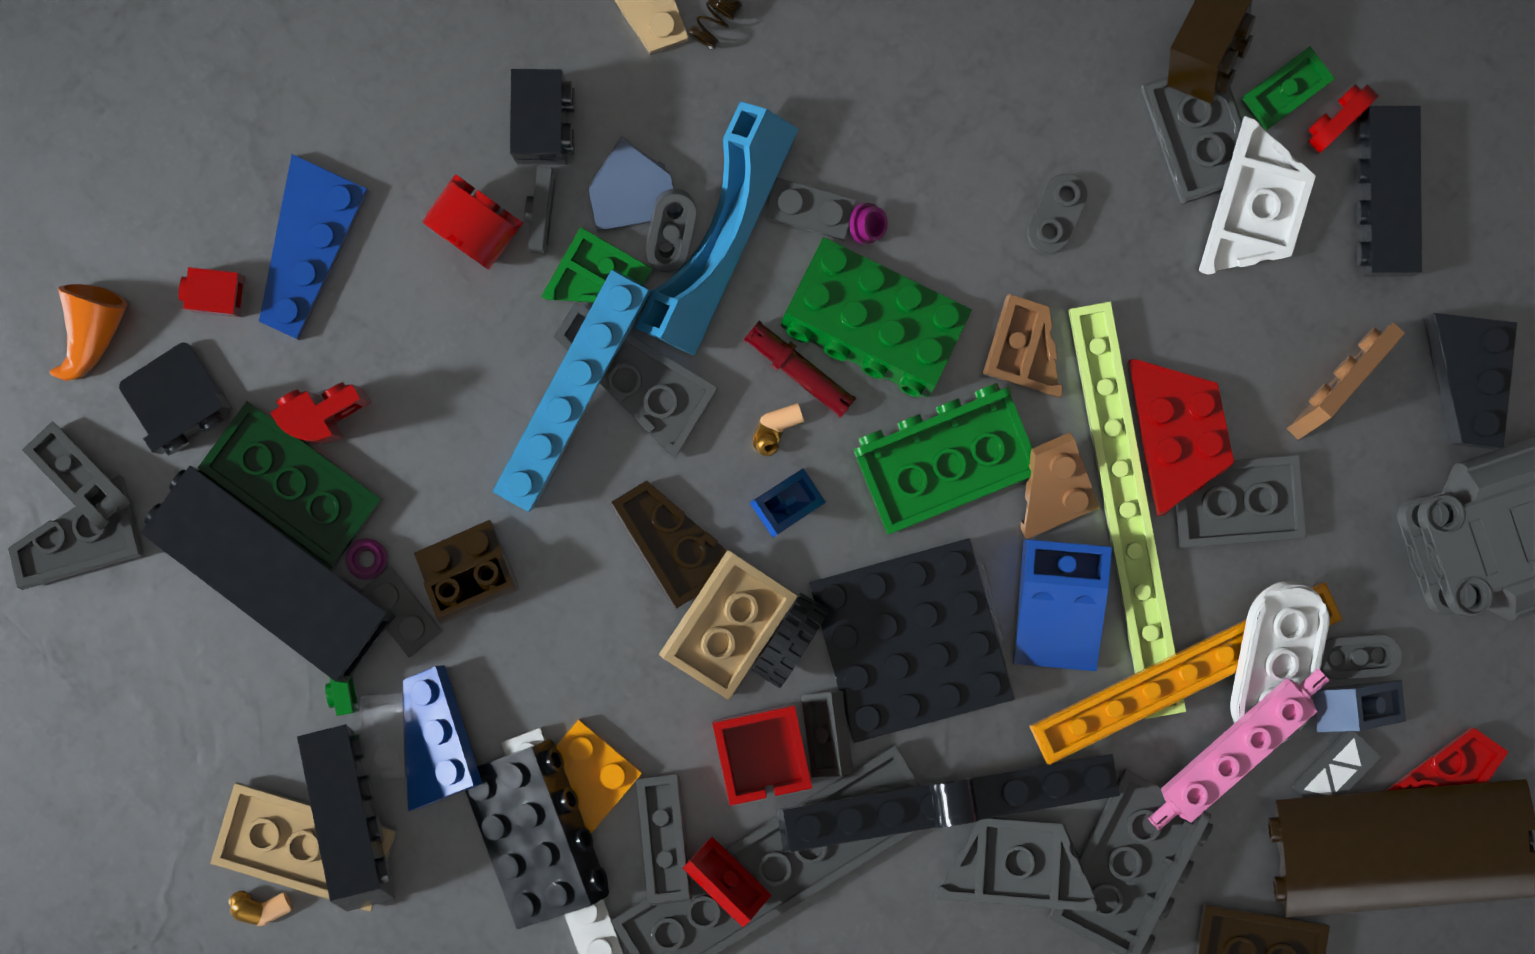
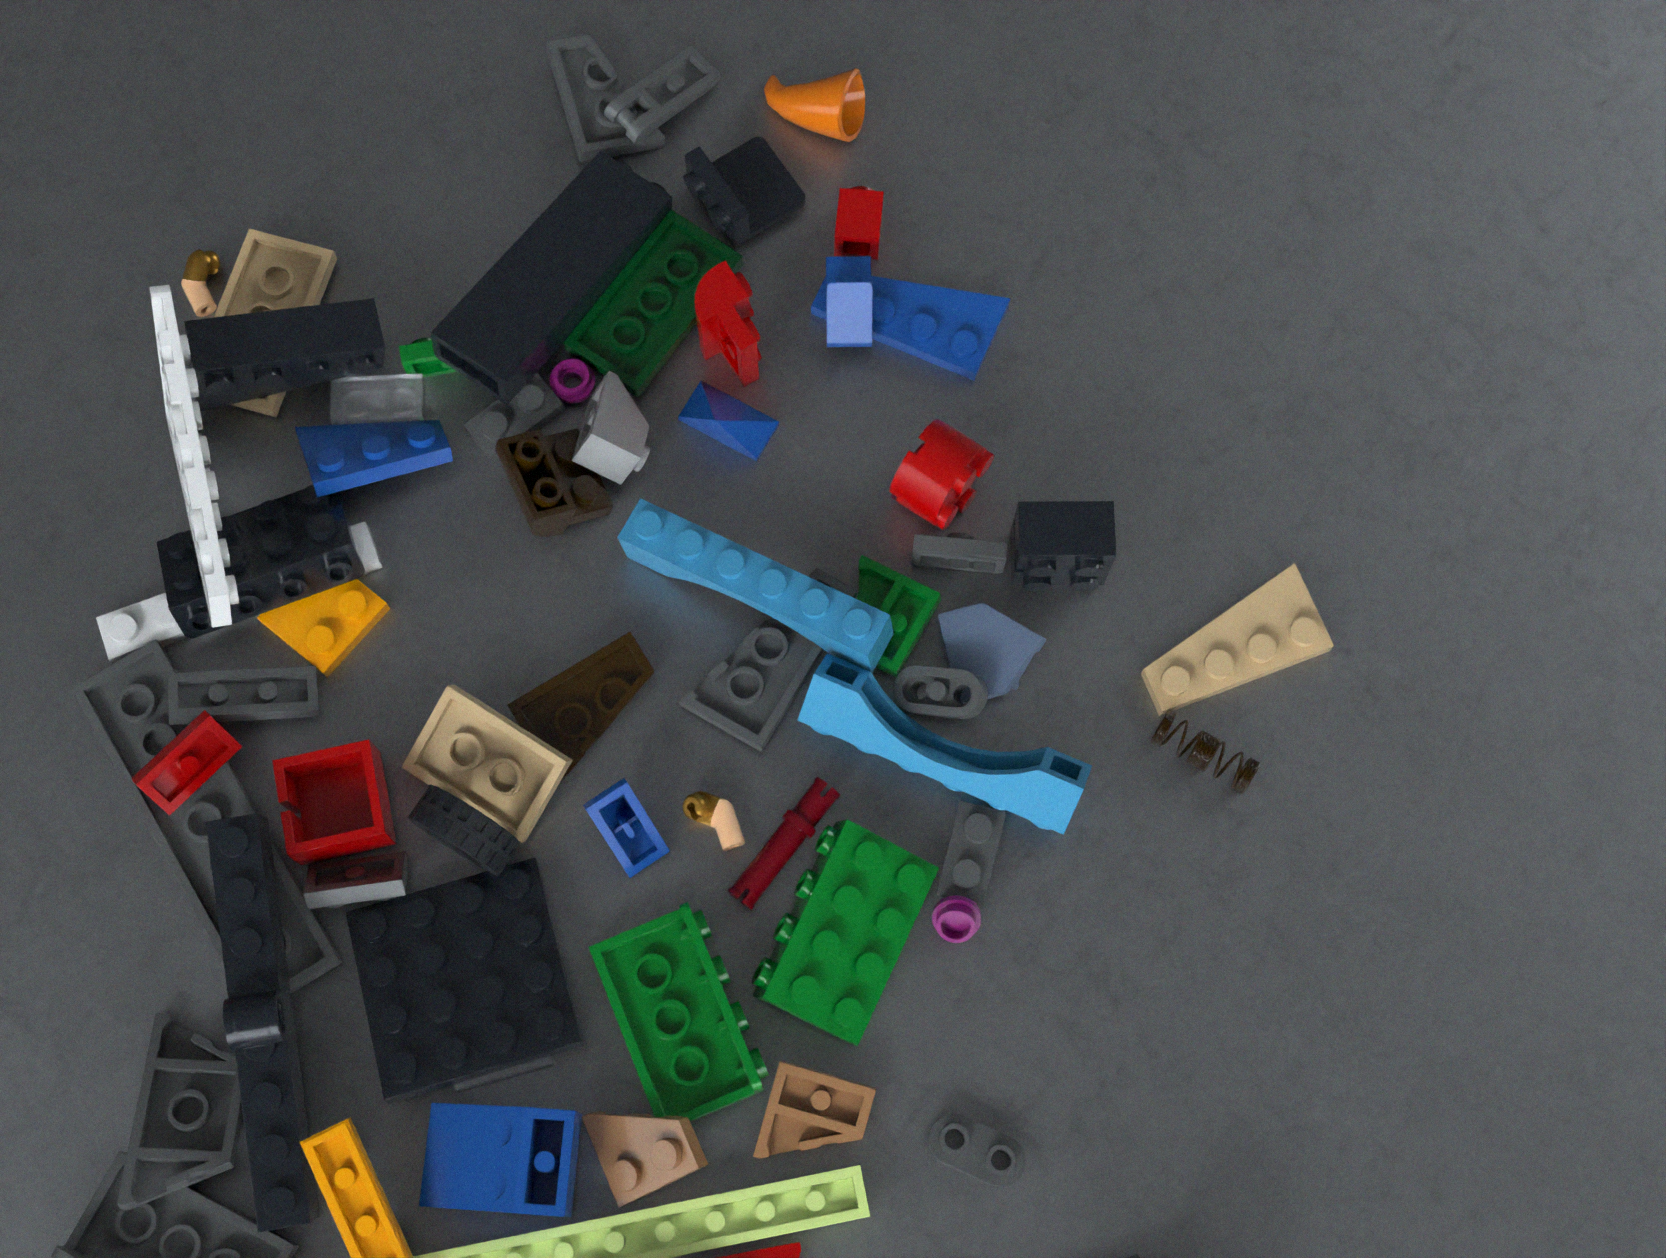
camera: 90 degrees right, 15 degrees down
none -> white wing [149,285,239,628]
none -> light grey slope [572,371,650,485]
none -> blue slope [678,381,779,462]
none -> slope [826,256,873,347]

